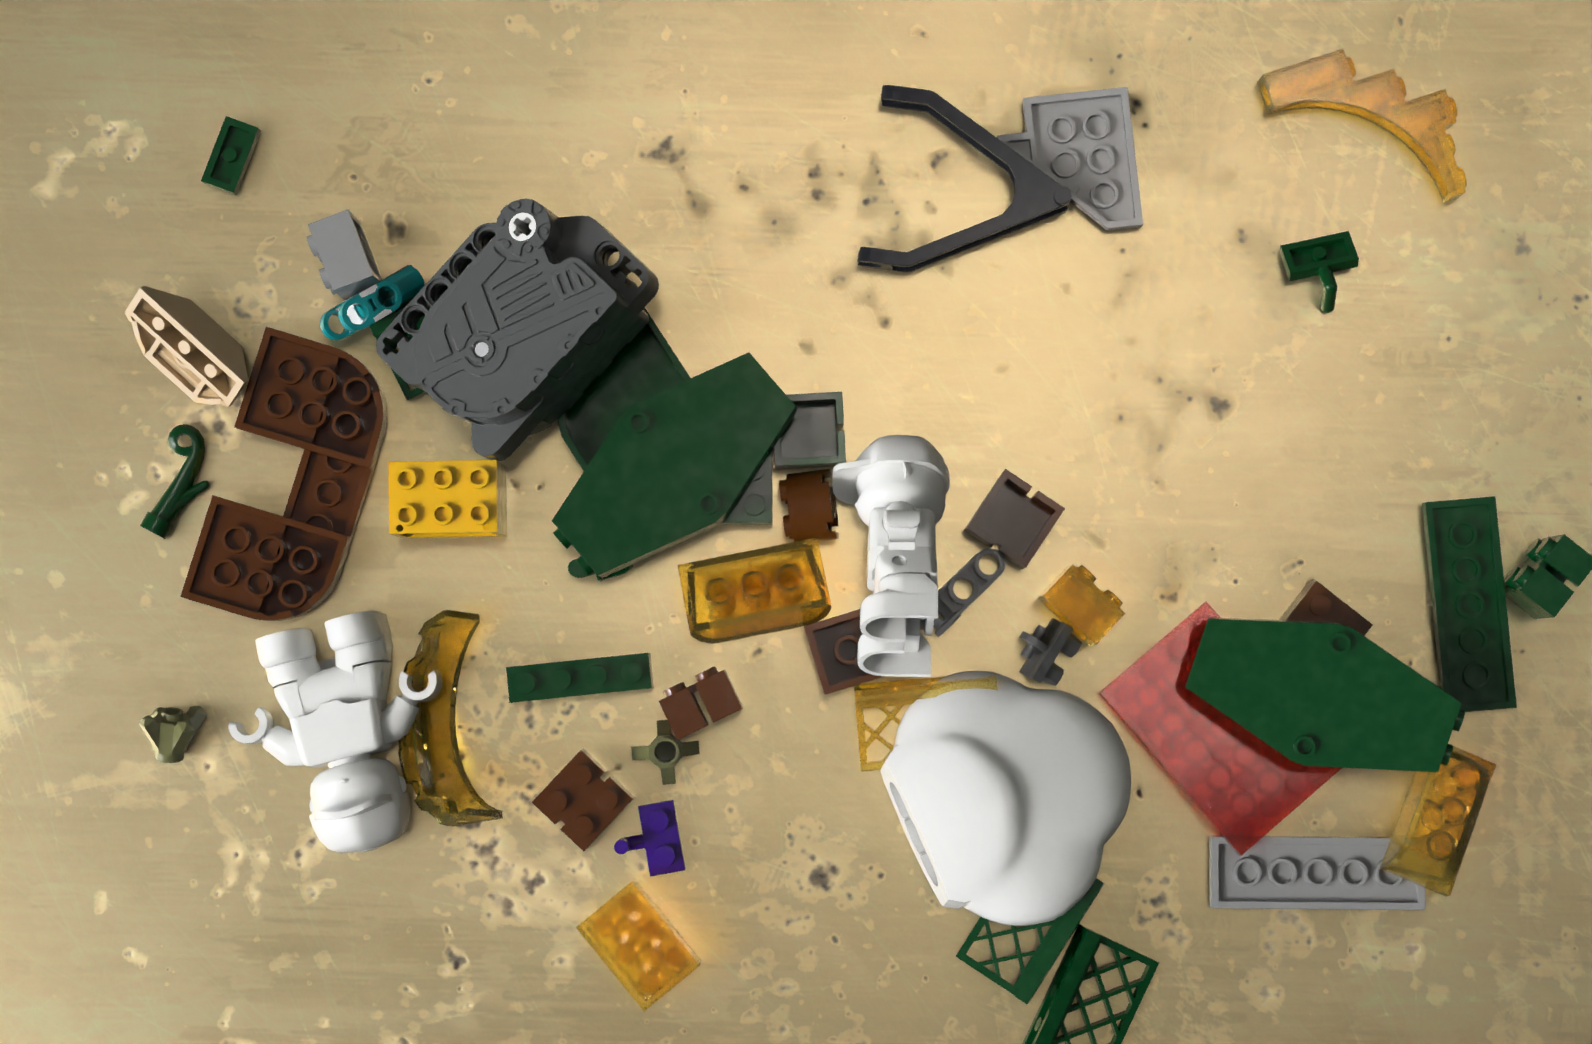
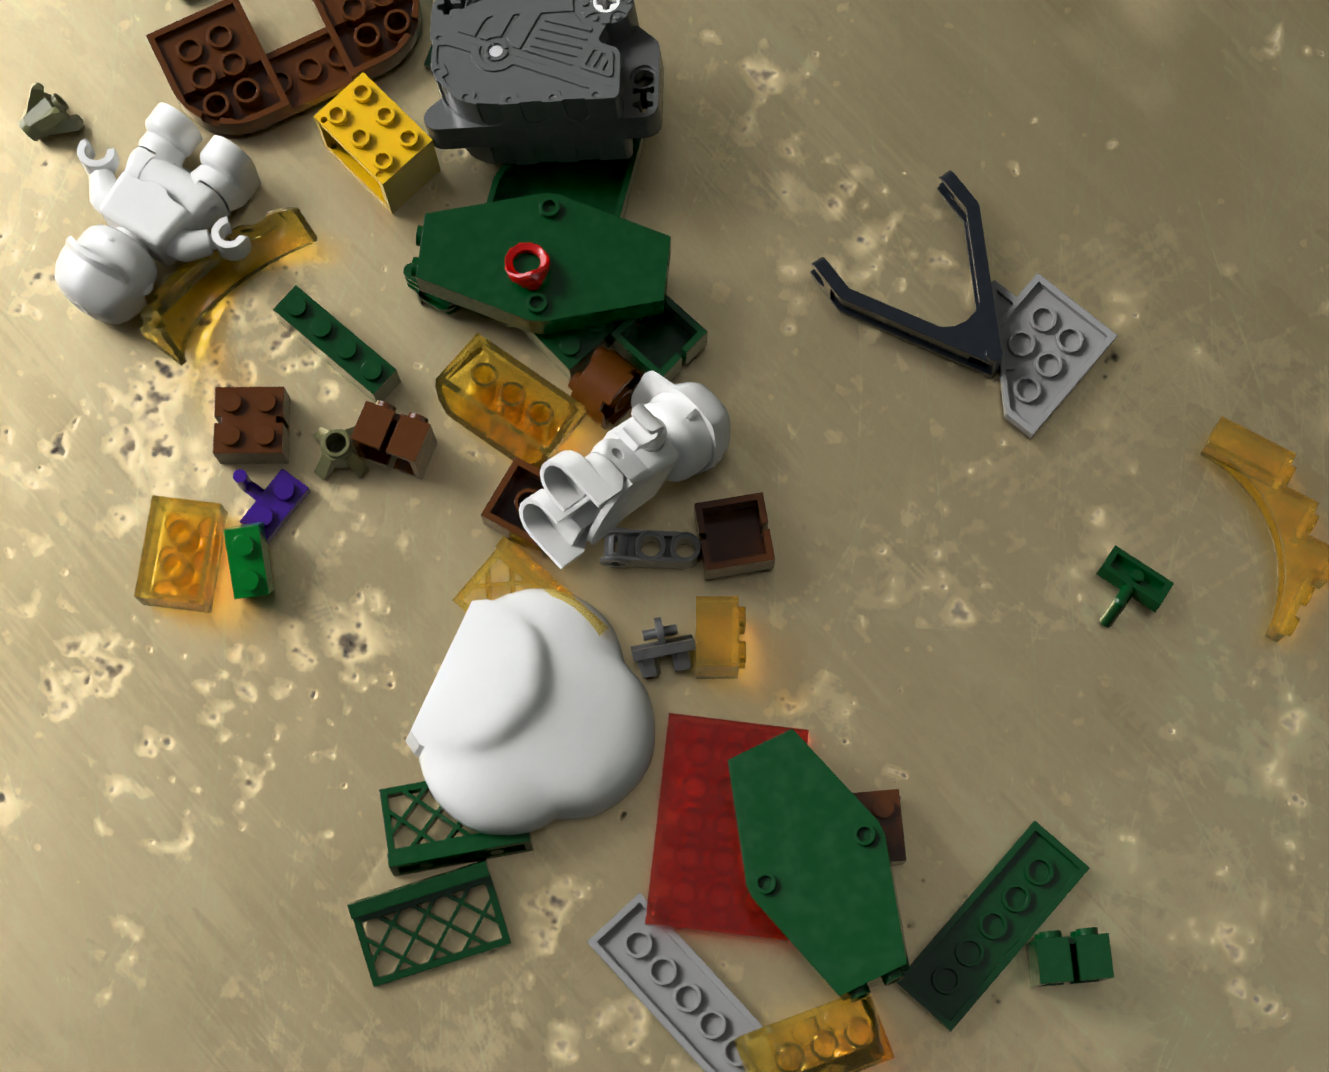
camera: 50 degrees right, 10 degrees down
none -> green brick [223,522,274,599]
none -> red piece [505,242,550,291]

